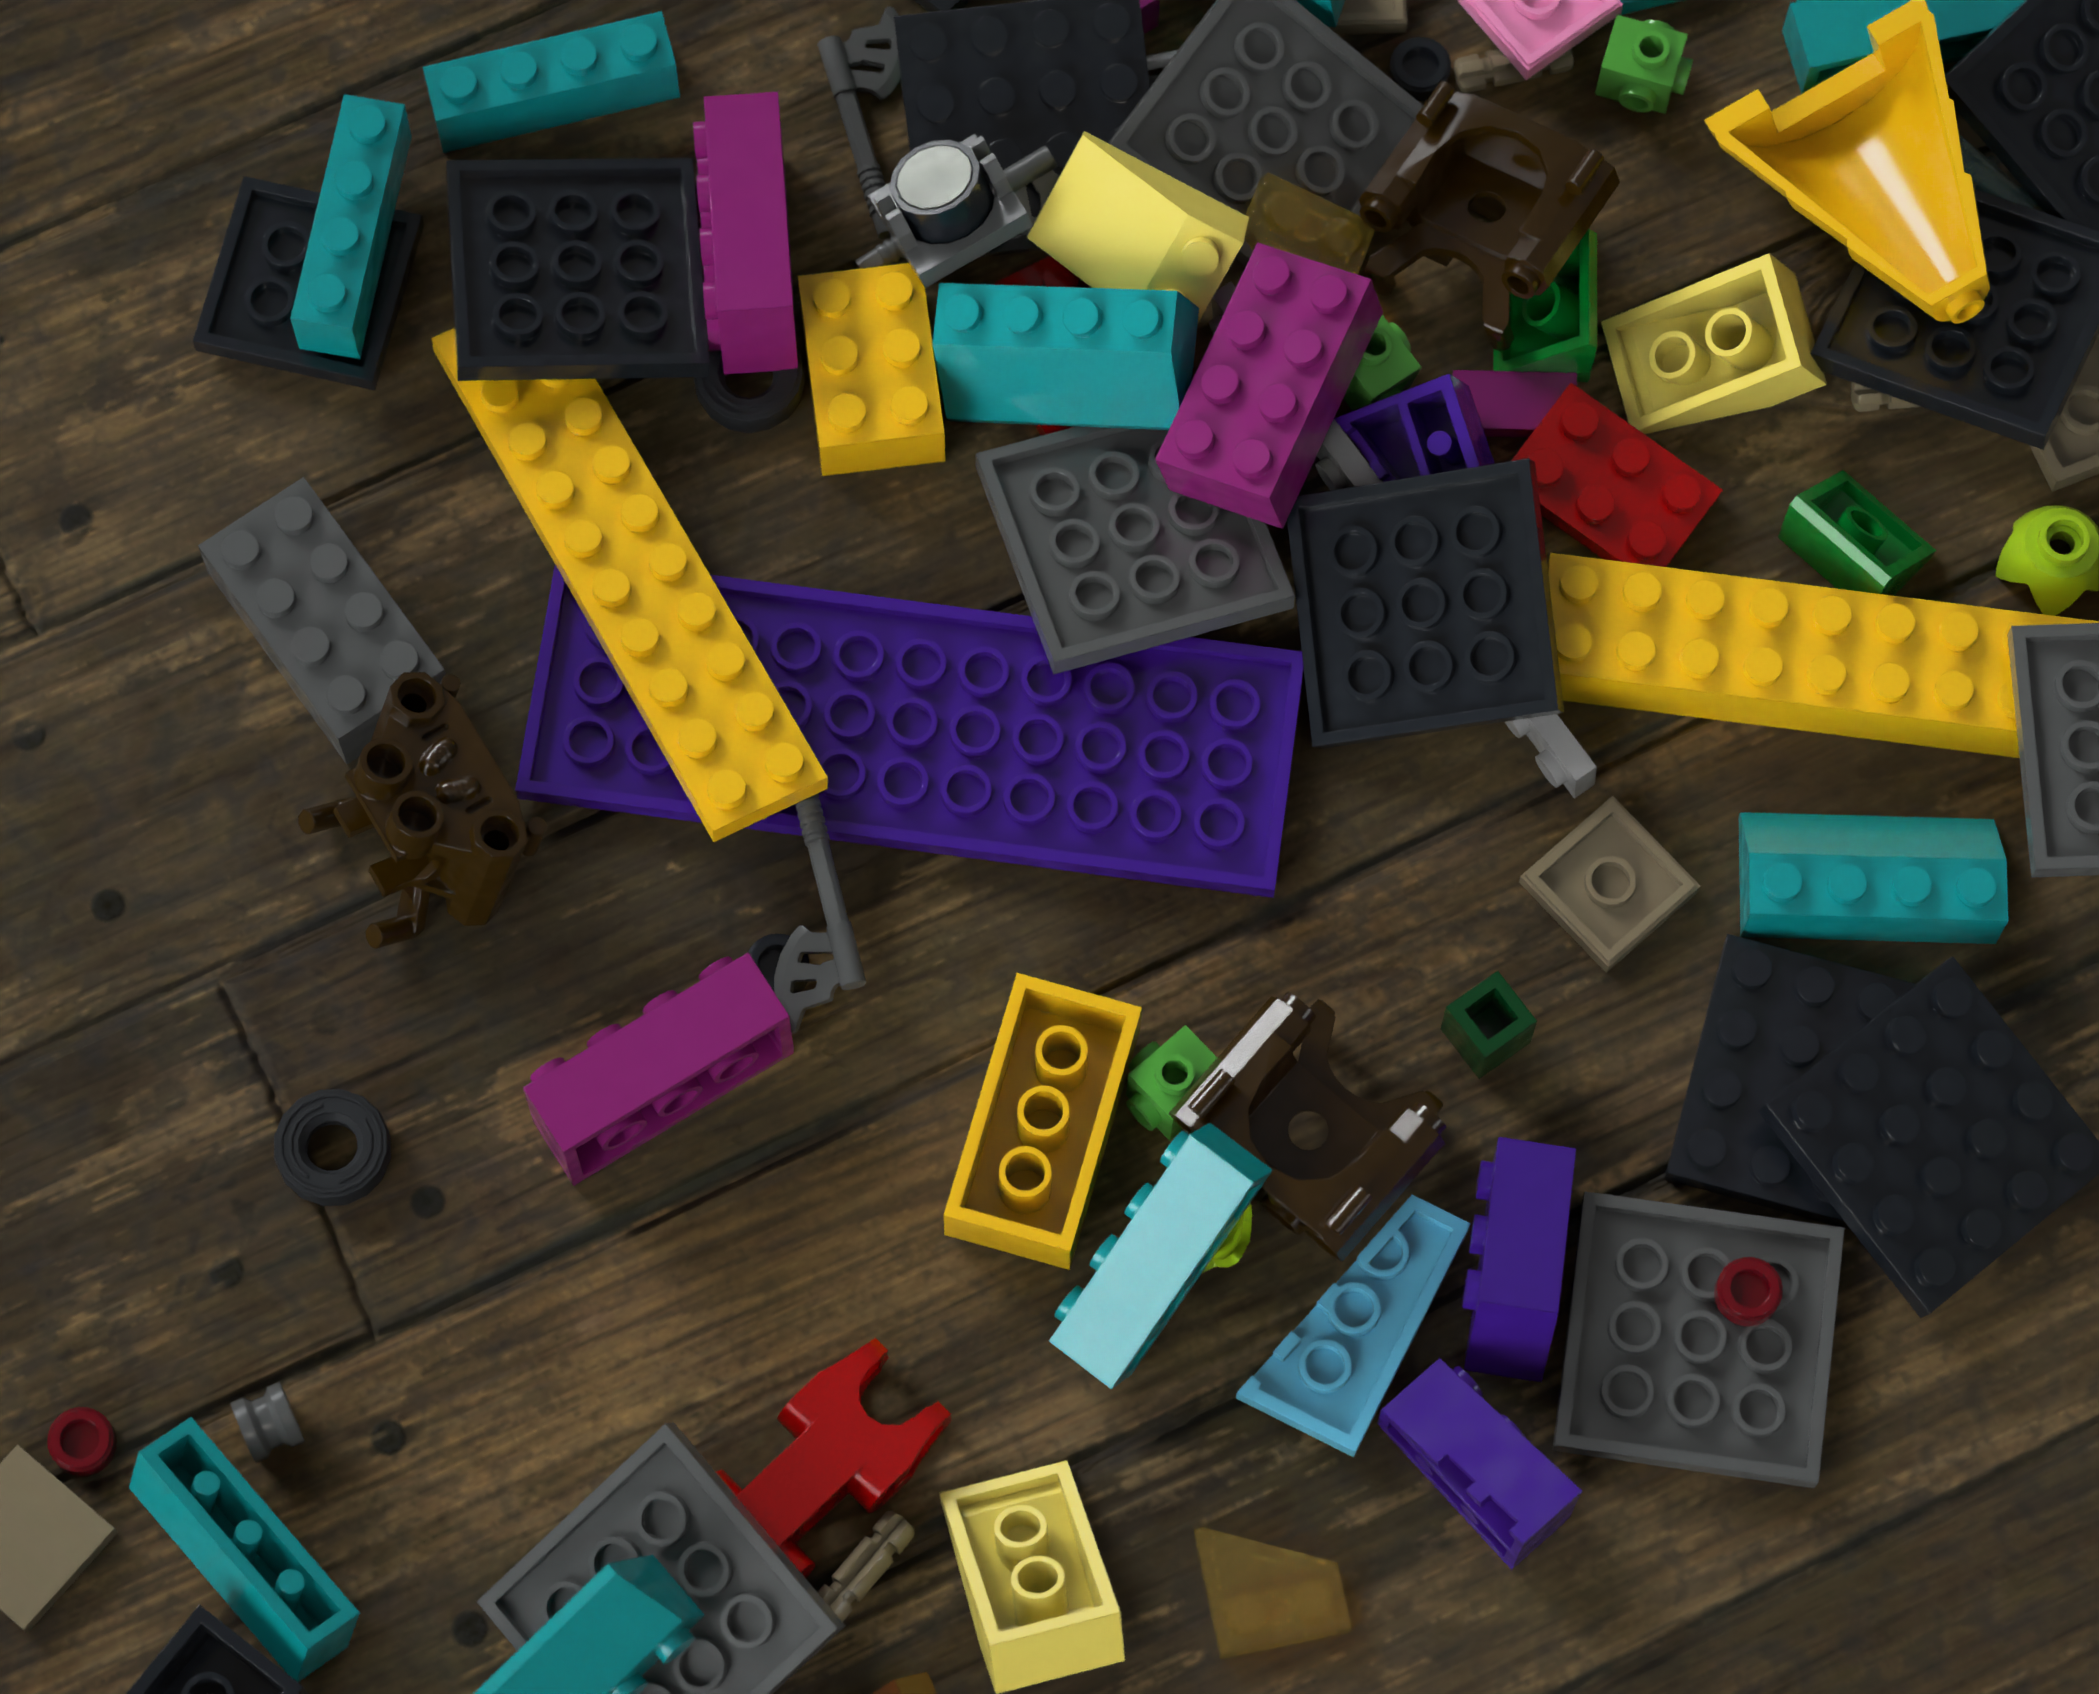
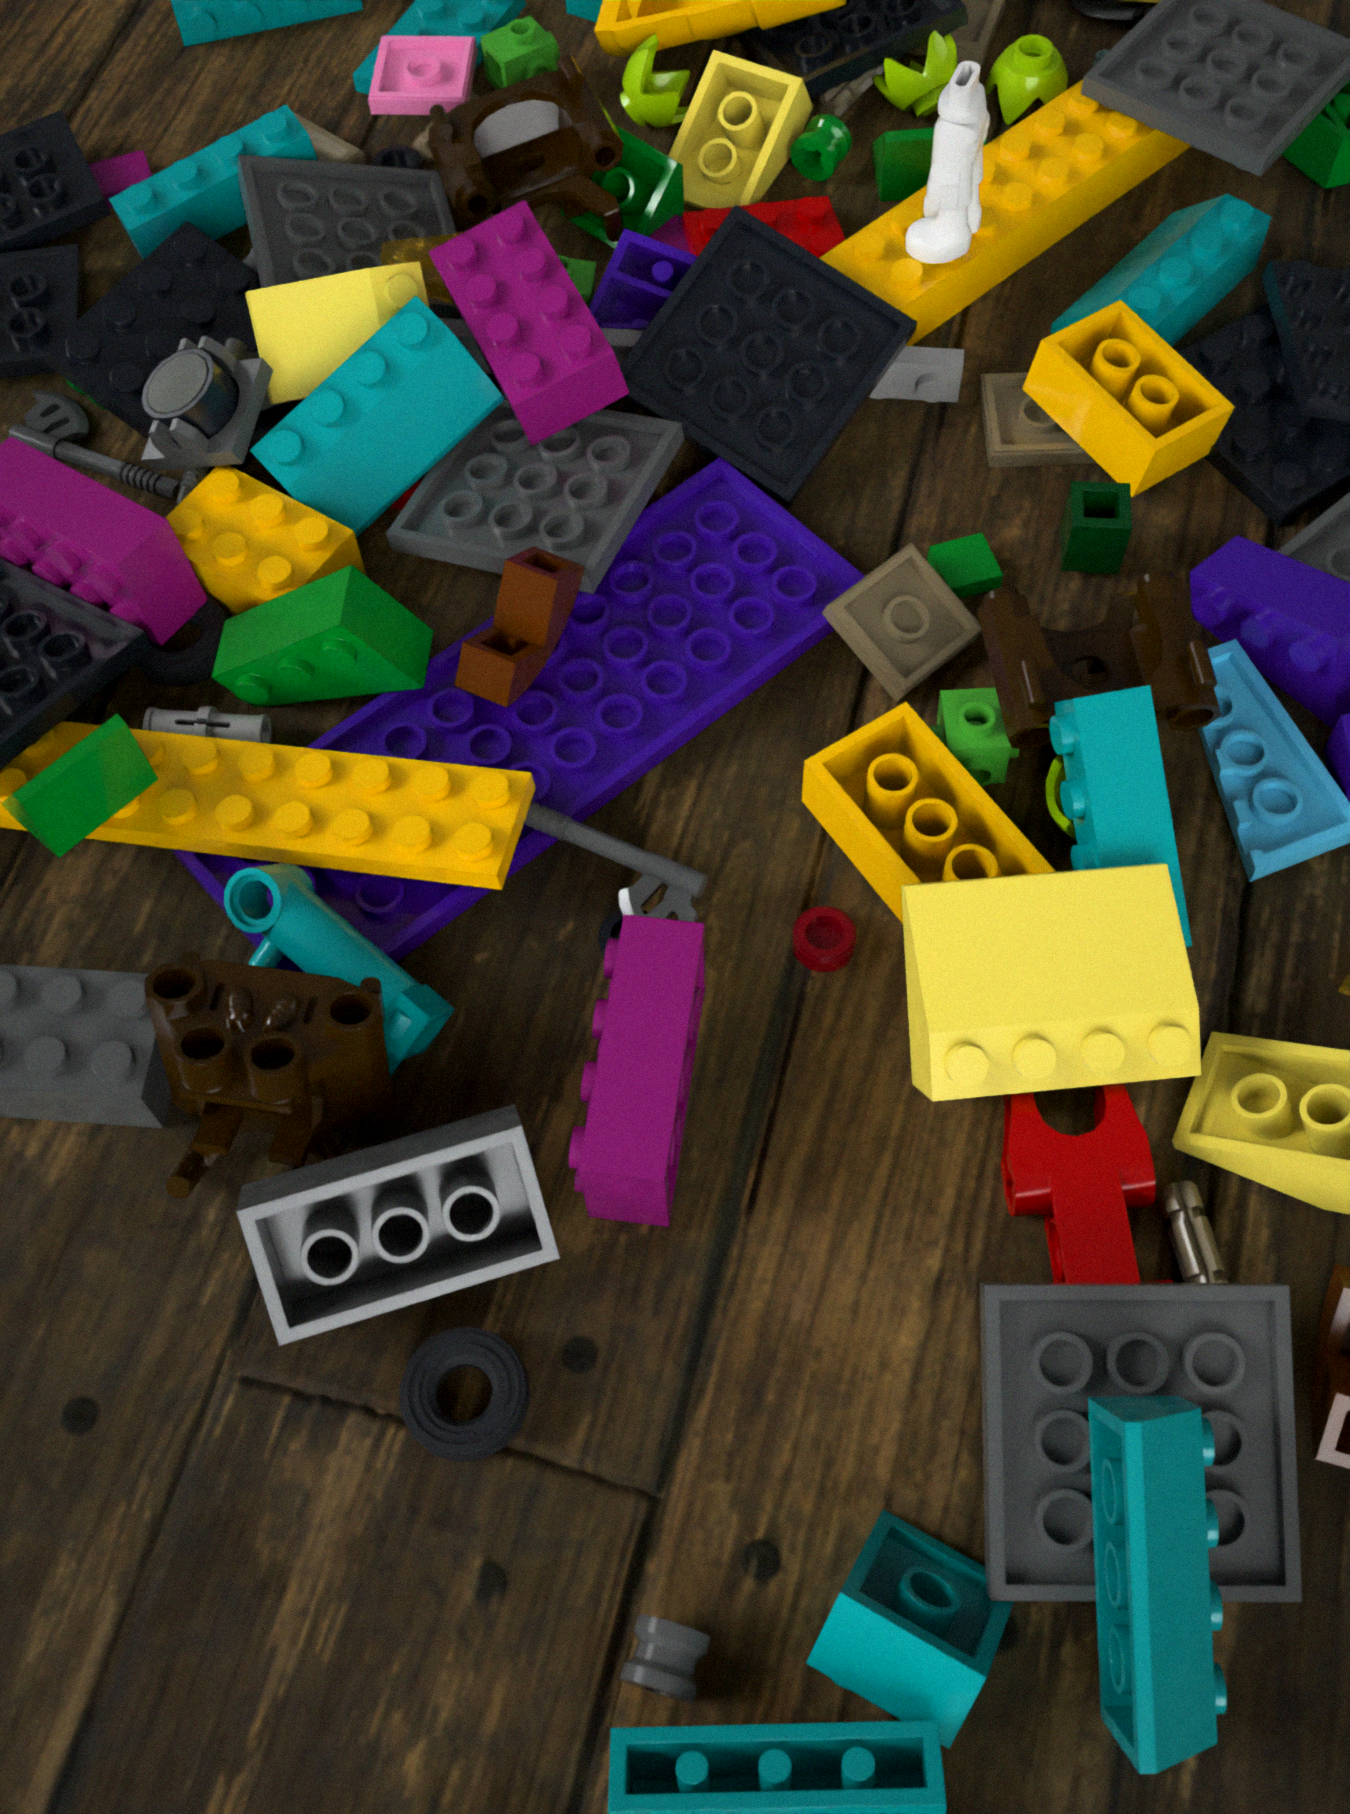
camera: 45 degrees left, 10 degrees down
none -> green slope [1,713,158,858]
none -> light grey pin [143,706,272,744]
none -> green wedge [211,565,434,708]
none -> teal piece [224,863,455,1077]
none -> dark grey brick [236,1104,560,1346]
none -> reddish brown brick [454,546,585,708]
none -> lime piece [620,34,690,128]
none -> green wheel [790,114,852,181]
none -> dark red tile [792,906,857,973]
none -> teal slope [806,1509,1014,1749]
none -> dark tan tile [821,543,983,703]
none -> lime piece [872,30,958,118]
none -> light yellow slope [901,863,1201,1102]
none -> white piece [905,61,990,264]
none -> green tile [927,532,1003,599]
none -> yellow brick [1022,300,1235,497]

